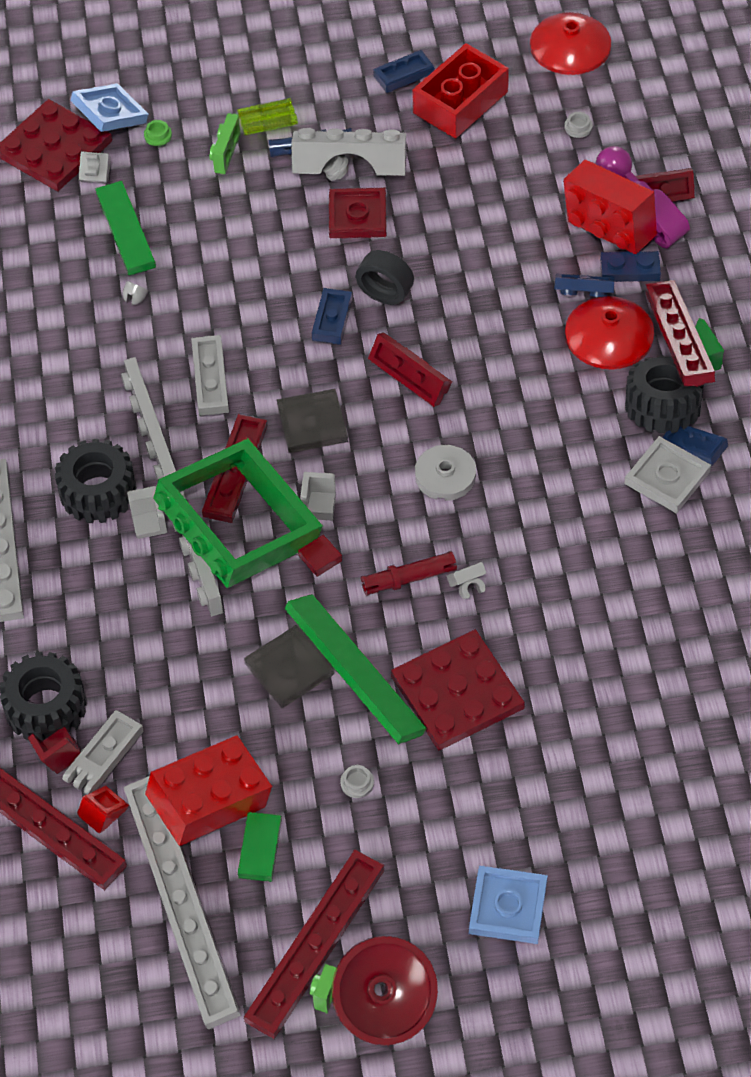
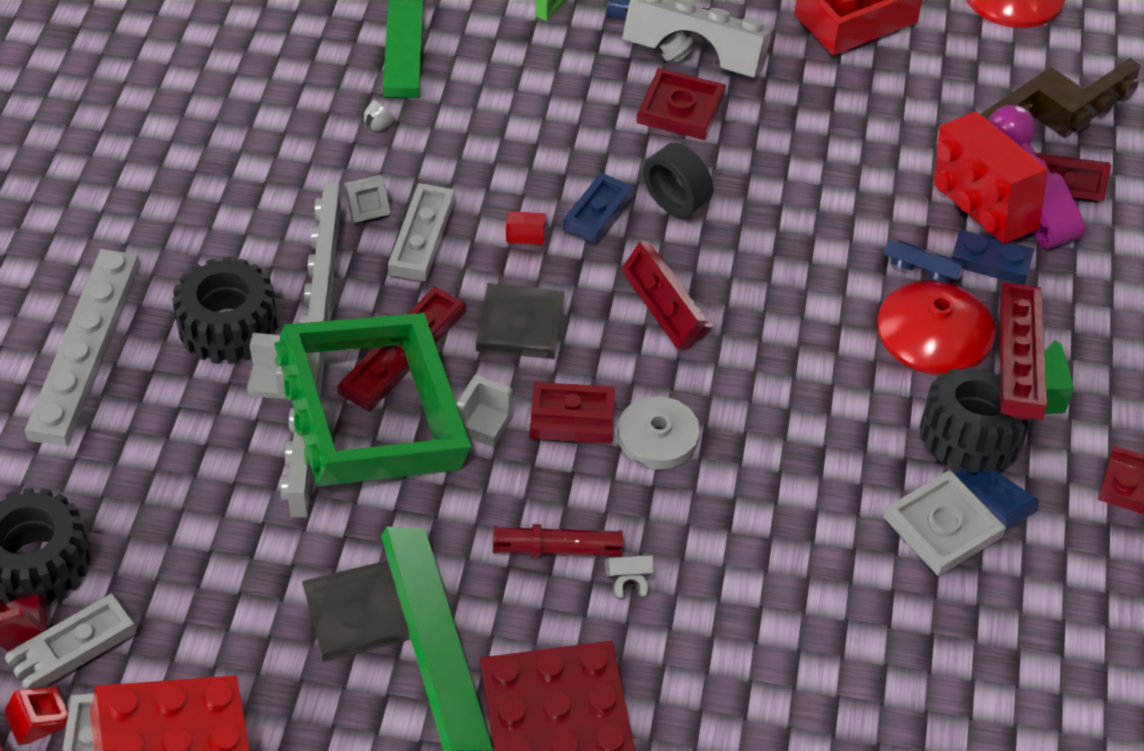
camera: 15 degrees right, 5 degrees down
dark red tile [298,534,342,577] -> none
light grey plate [565,112,593,138] -> none
none -> light grey tile [344,175,390,223]
none -> red slope [506,211,546,245]
none -> dark red plate [529,382,615,444]
none -> dark brown bracket [981,58,1141,139]

